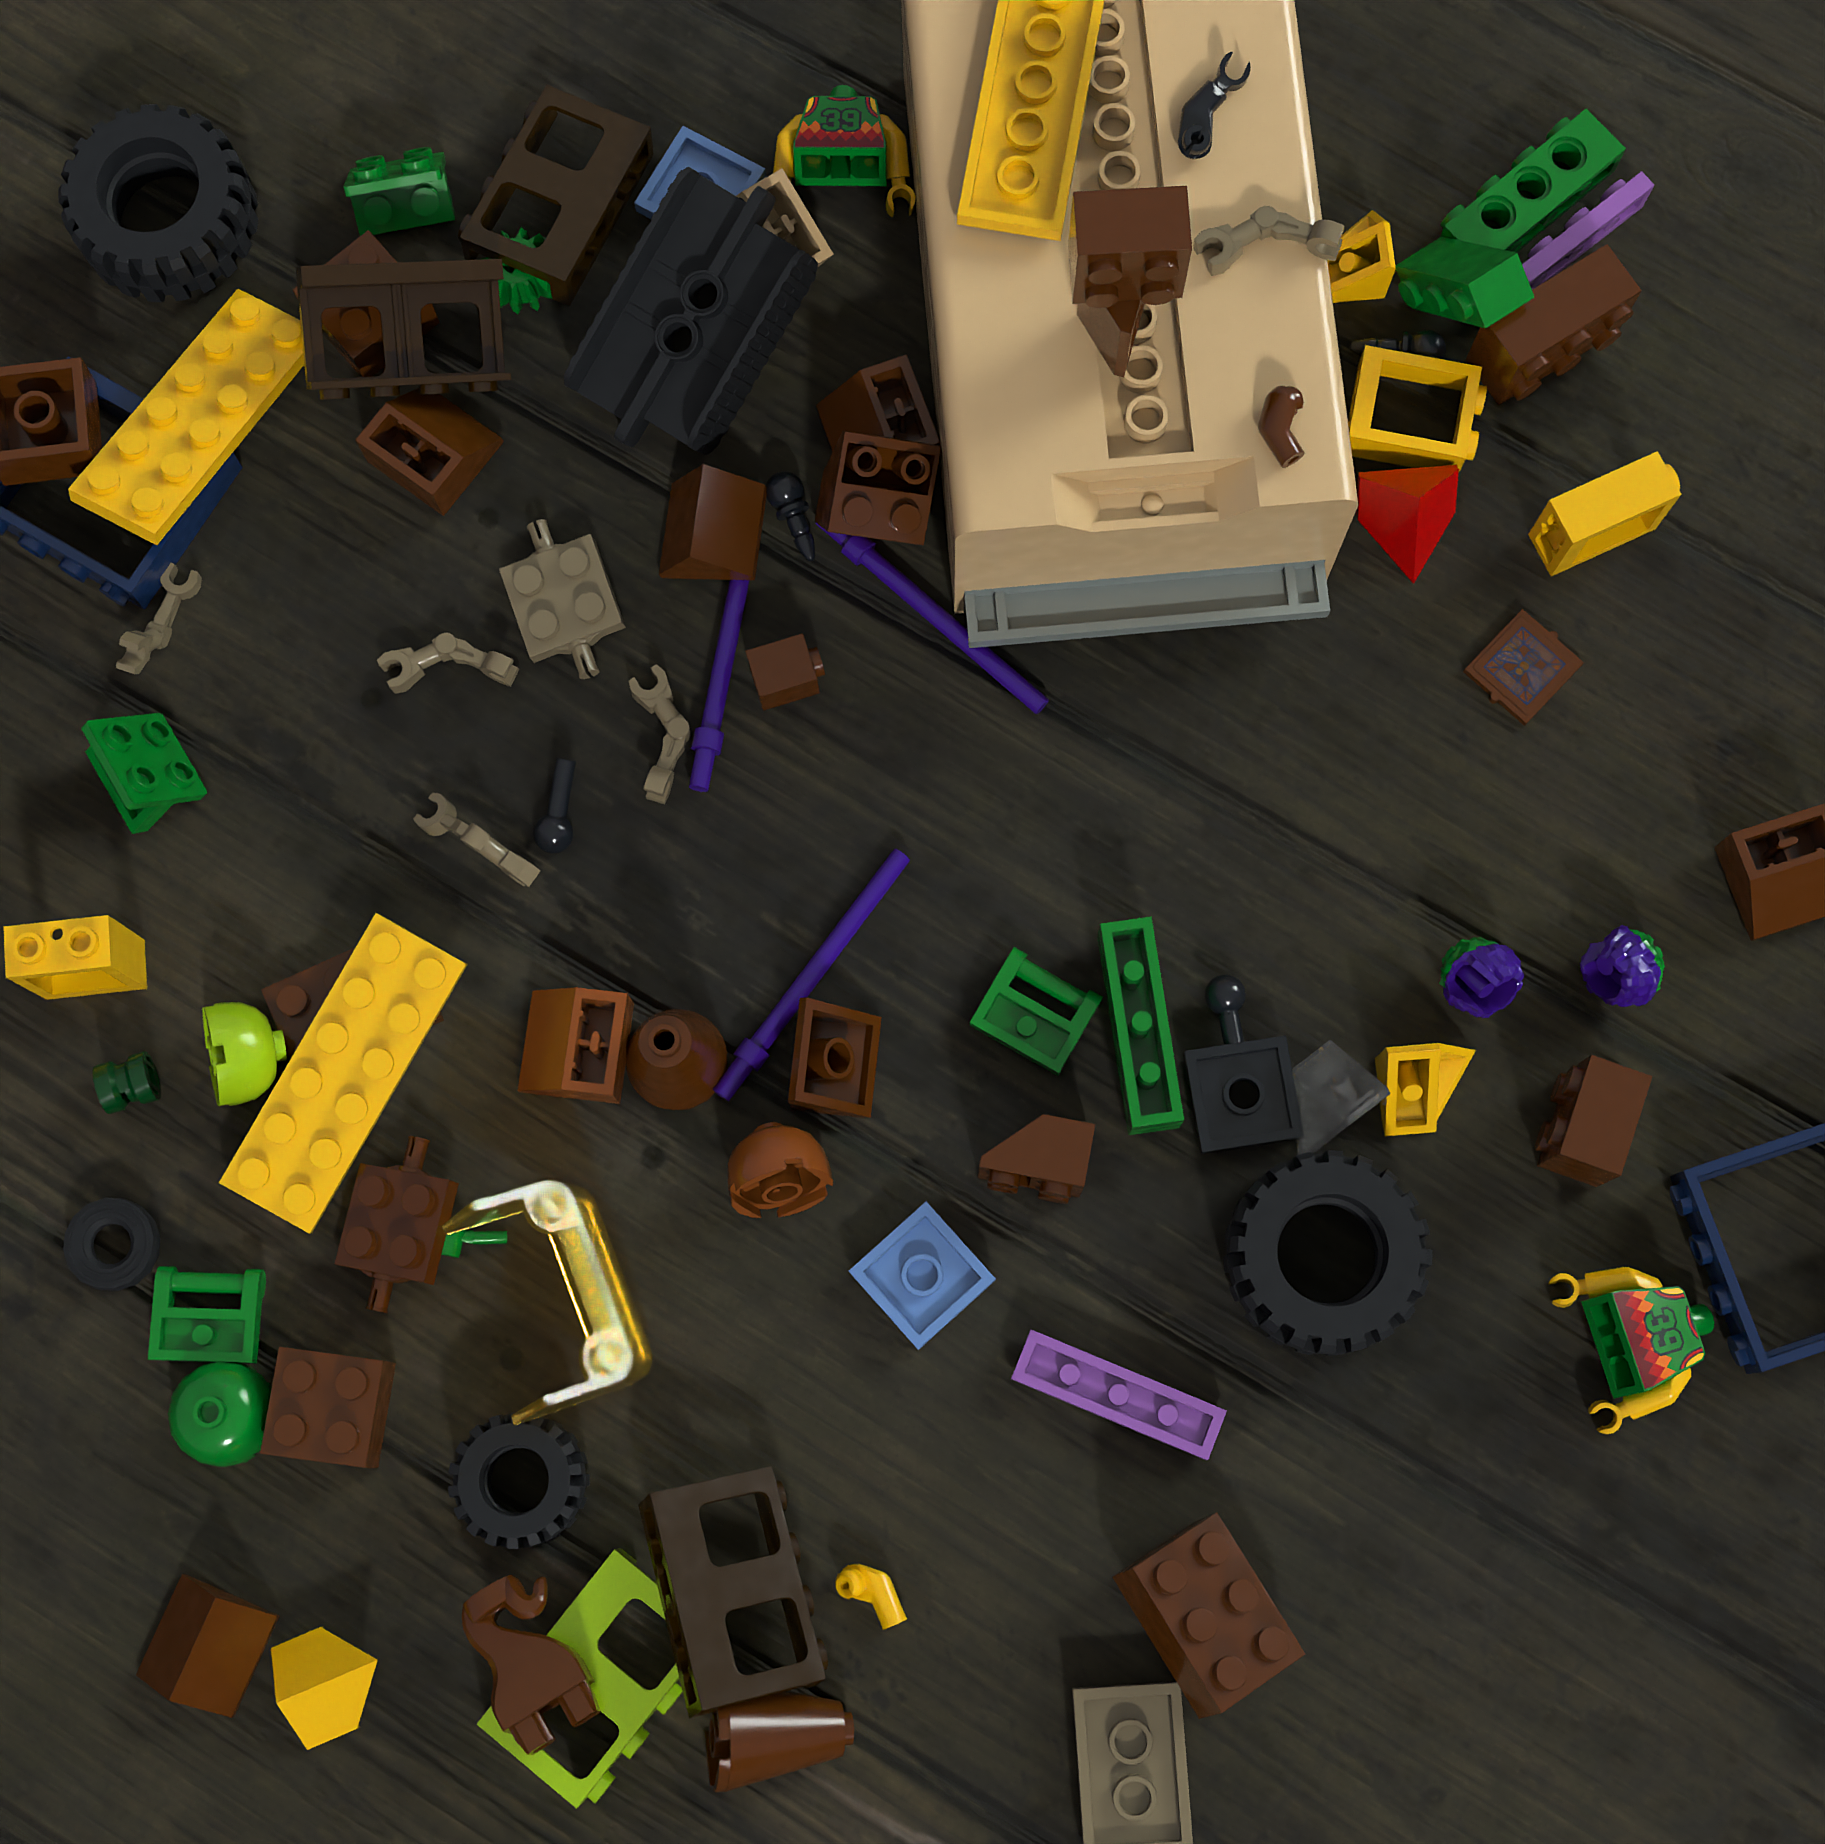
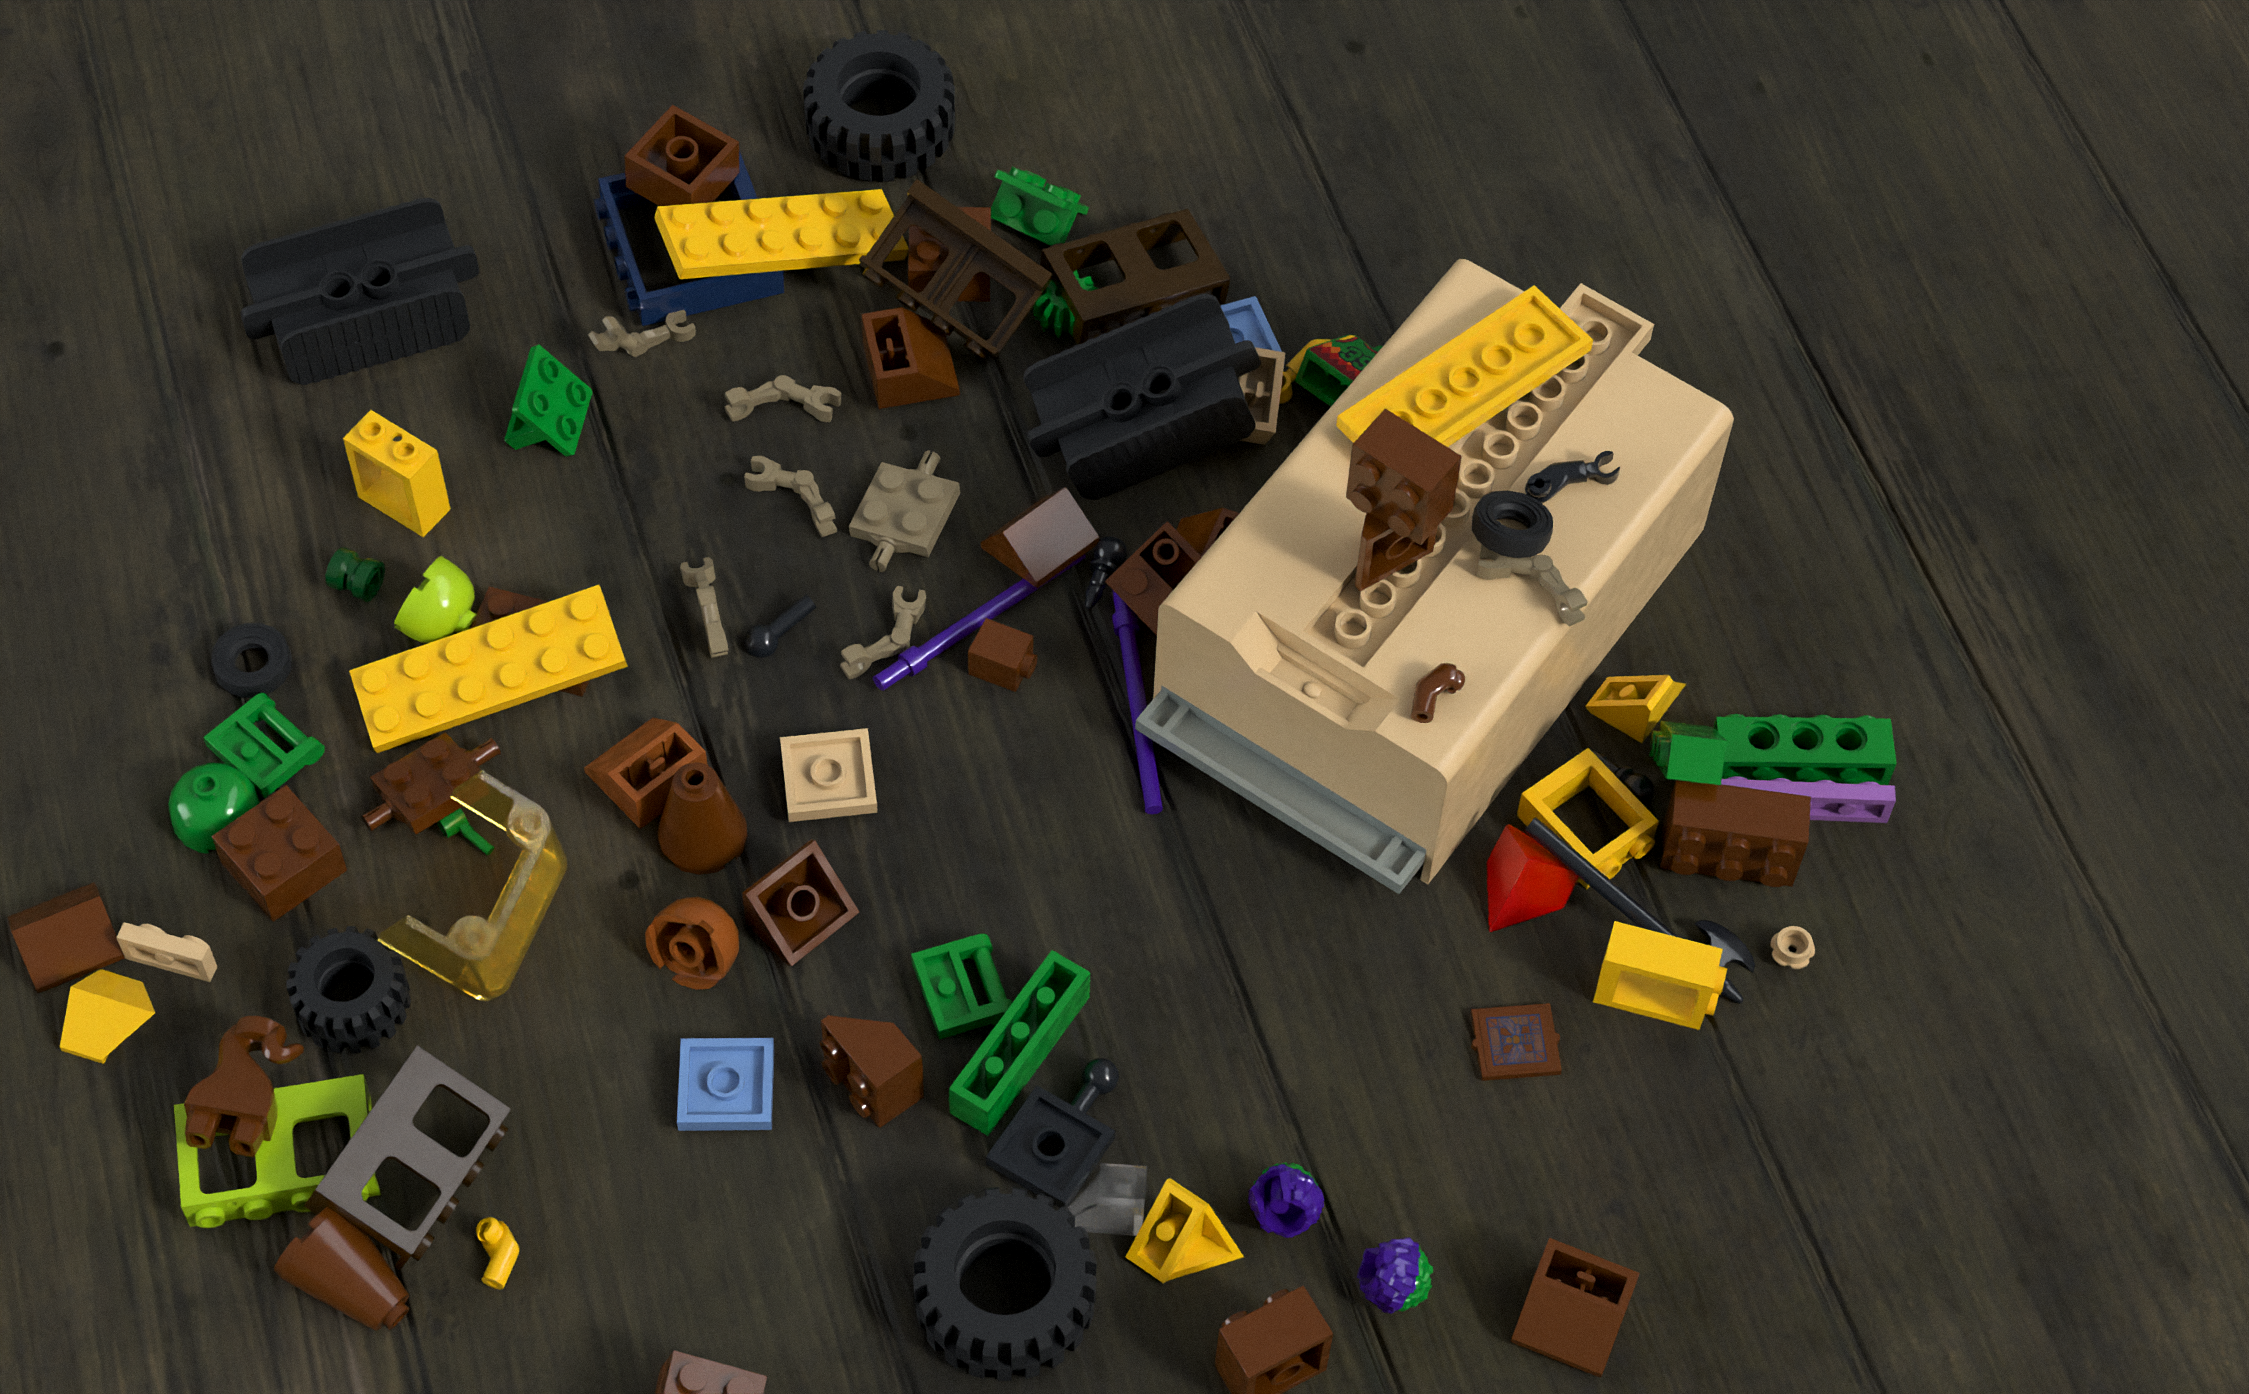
camera: 35 degrees right, 20 degrees down
dark purple bar [713,848,910,1102] -> none
medium lavender plate [1011,1330,1227,1461] -> none
none -> tan plate [116,922,217,982]
none -> dark tan piece [725,375,842,422]
none -> tan plate [780,728,877,822]
none -> black tyre [1472,490,1553,558]
none -> black piece [1524,817,1755,1004]
none -> tan plate [1770,926,1815,969]

